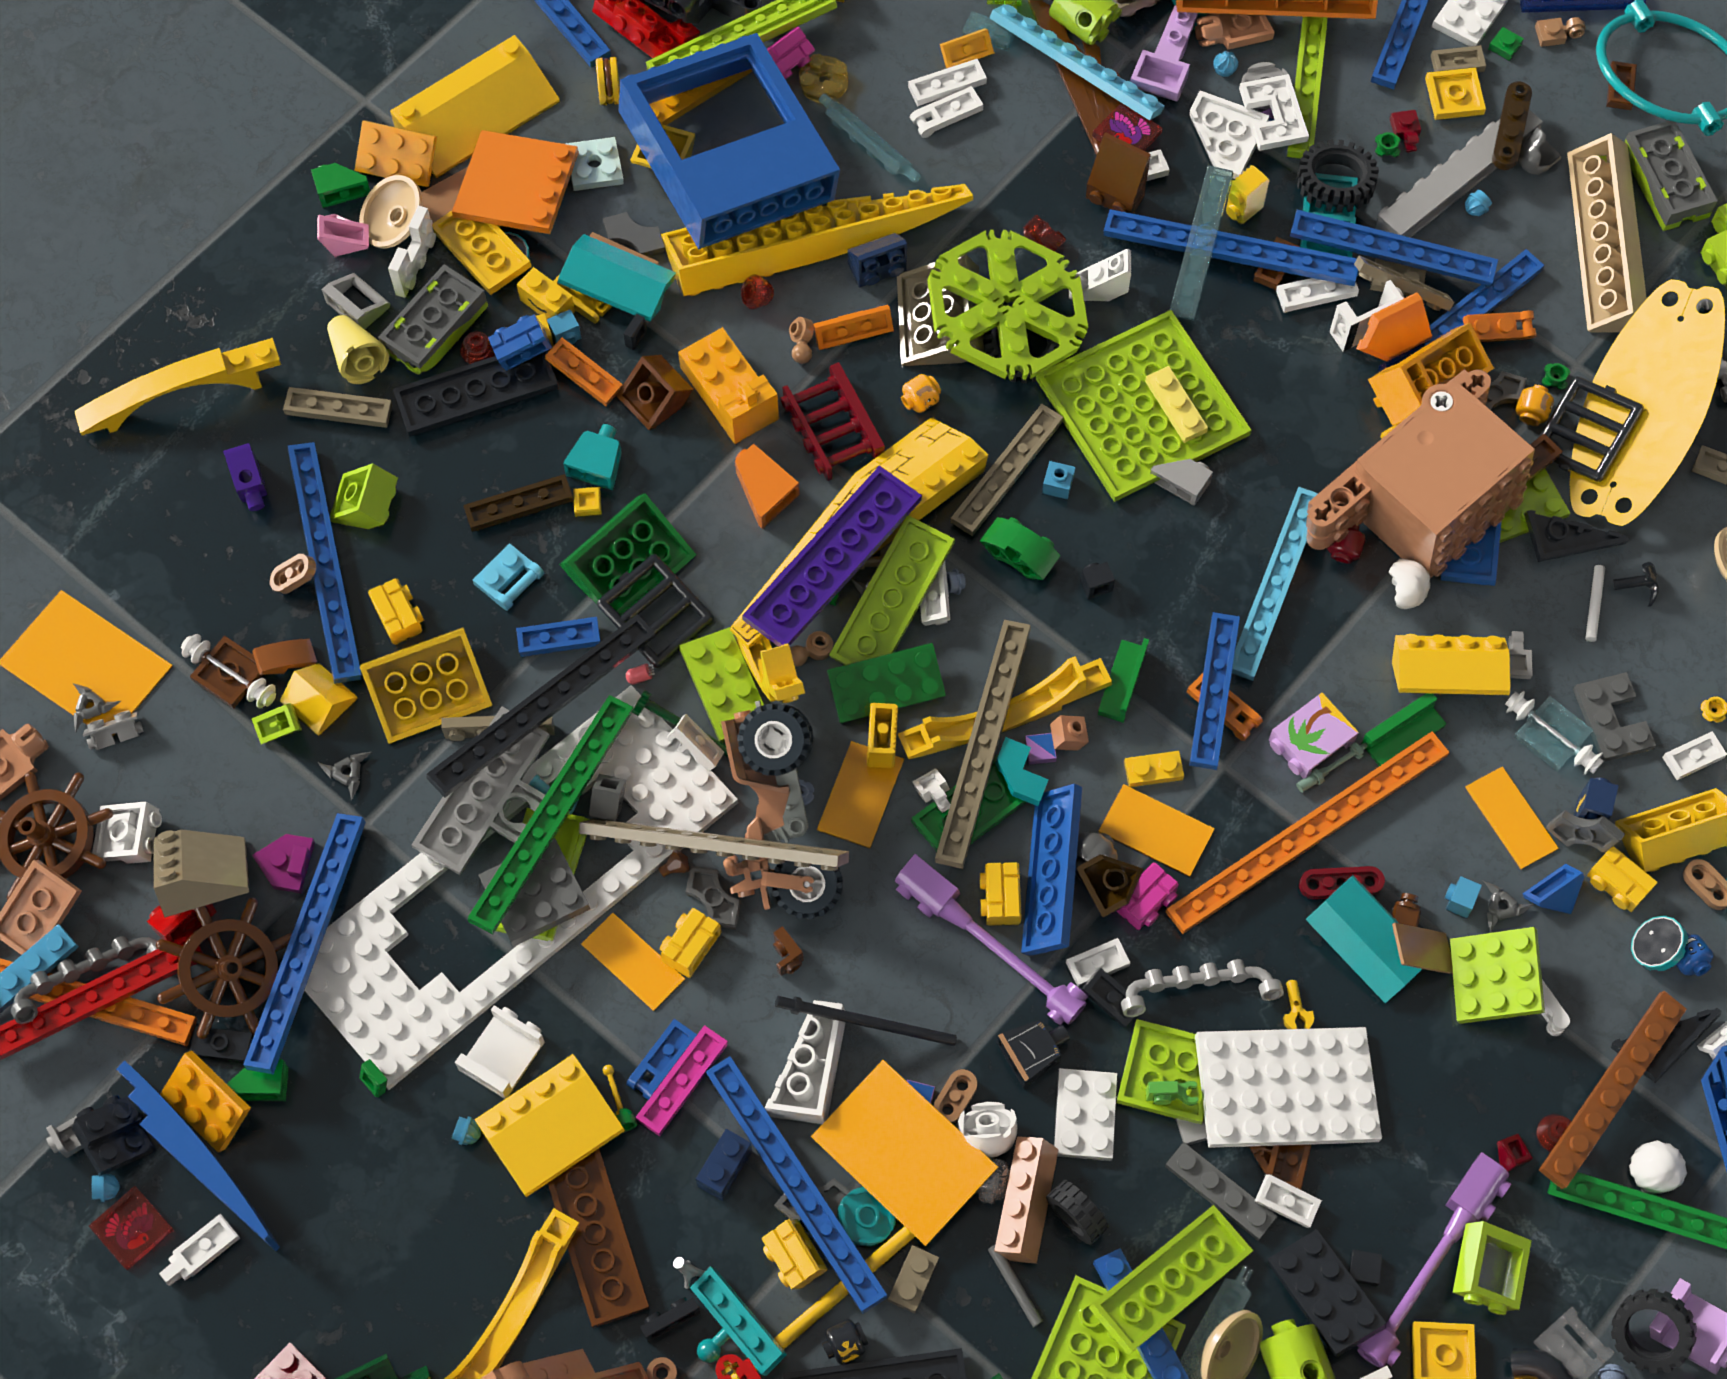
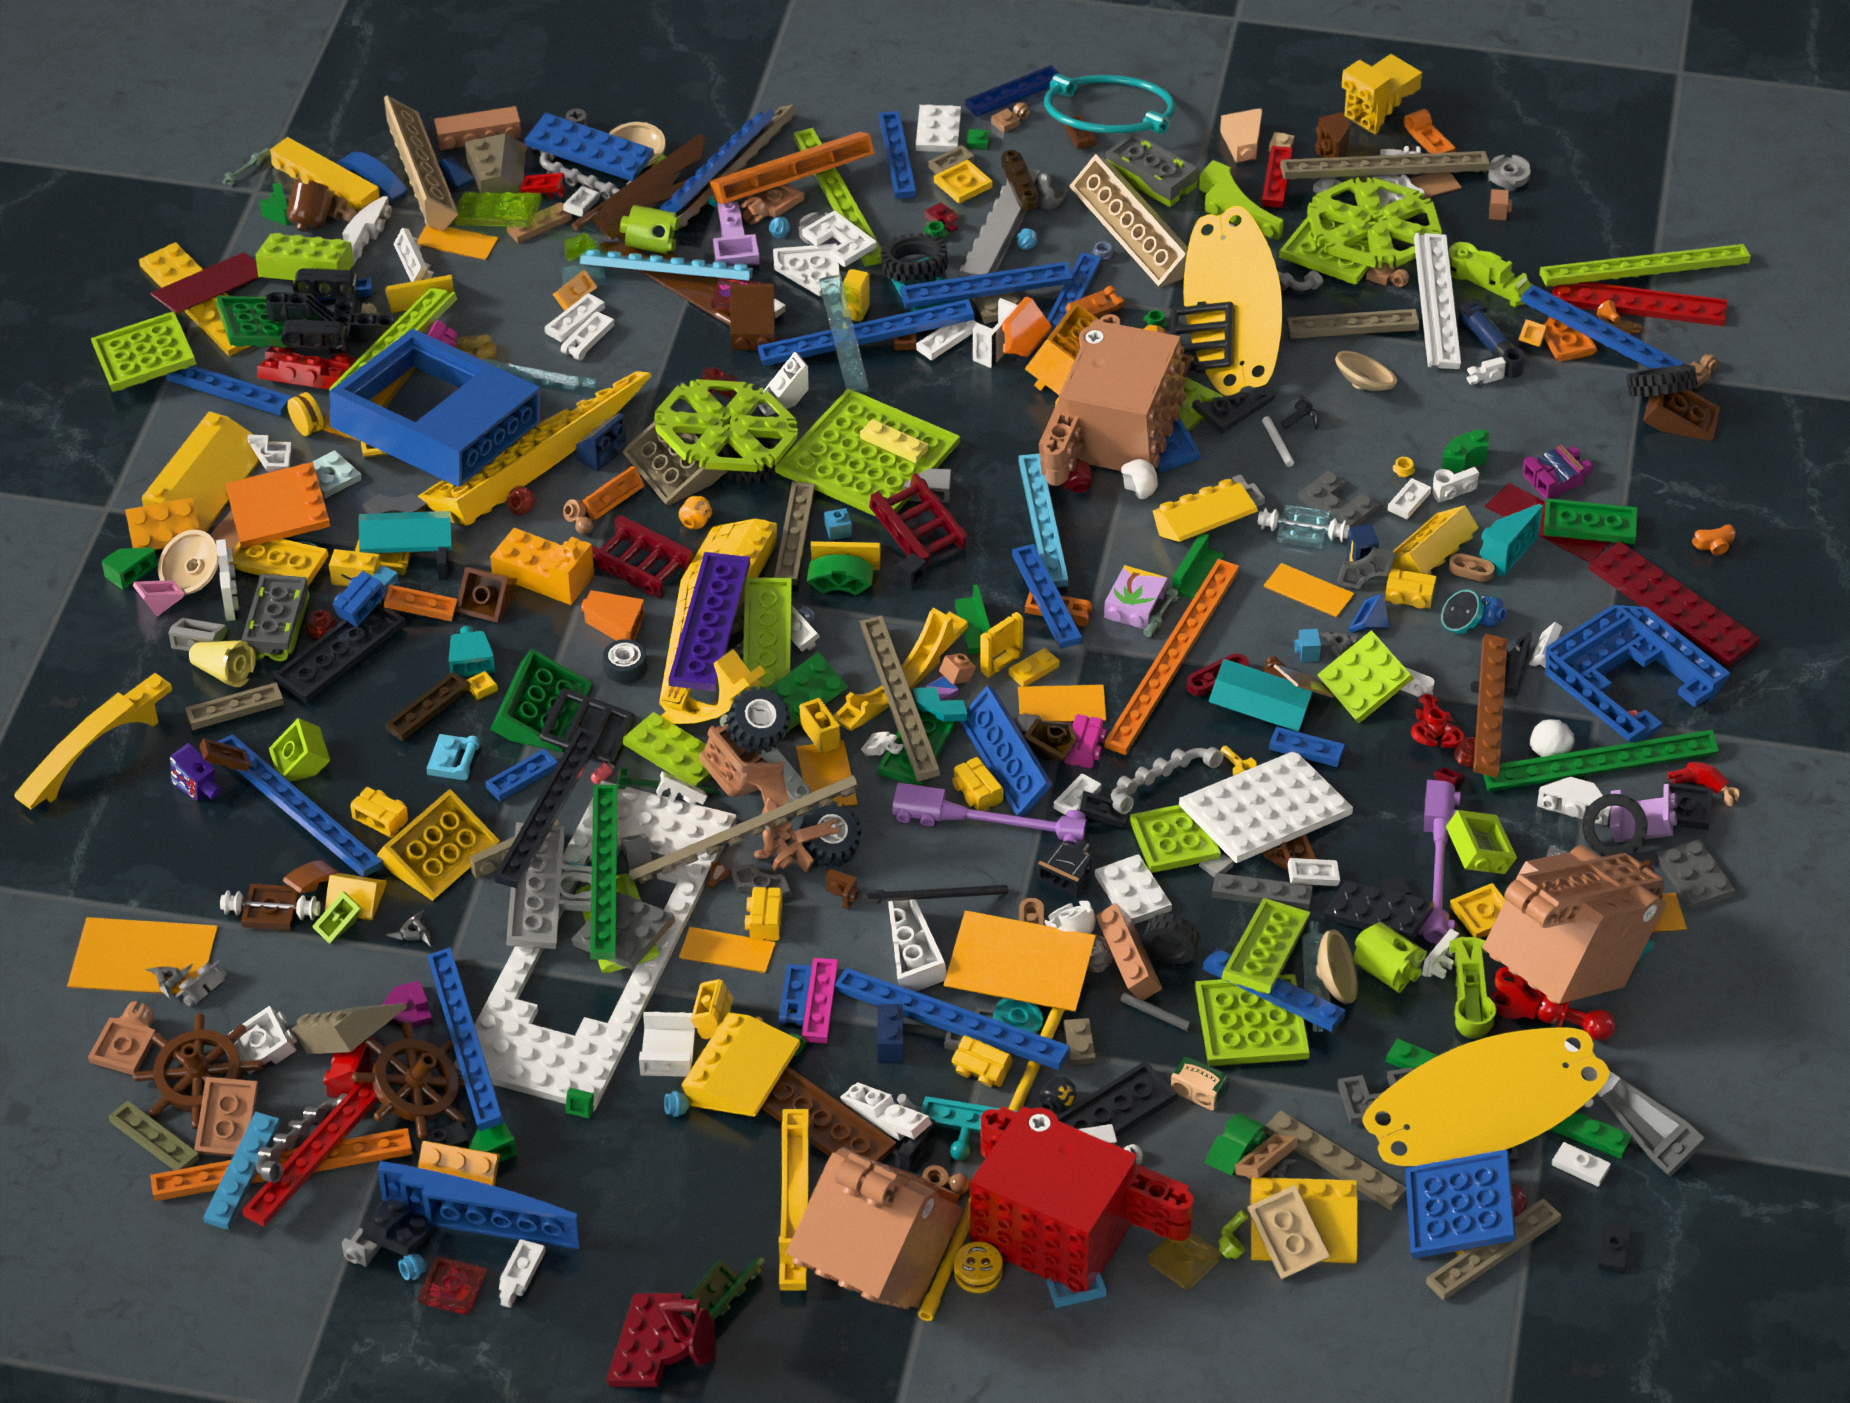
camera: 30 degrees left, 20 degrees down
medium nougat plate [270,554,316,594] -> none
bright green plate [1146,1081,1198,1106] -> none
dark tan plate [1354,255,1454,312] -> none
none -> reddish brown plate [199,738,250,772]
none -> white slope [248,435,291,472]
none -> black wheel [602,639,647,683]
none -> yellow brick [691,979,734,1039]
none -> yellow slope [811,542,881,570]
none -> white slope [840,1083,931,1140]
none -> dark red fence [869,473,967,569]
none -> yellow container [980,612,1023,678]
none -> sand blue plate [1092,242,1113,261]
none -> blue plate [1269,727,1345,767]
none -> red animal [1411,694,1465,748]
none -> white slope [1537,777,1611,826]

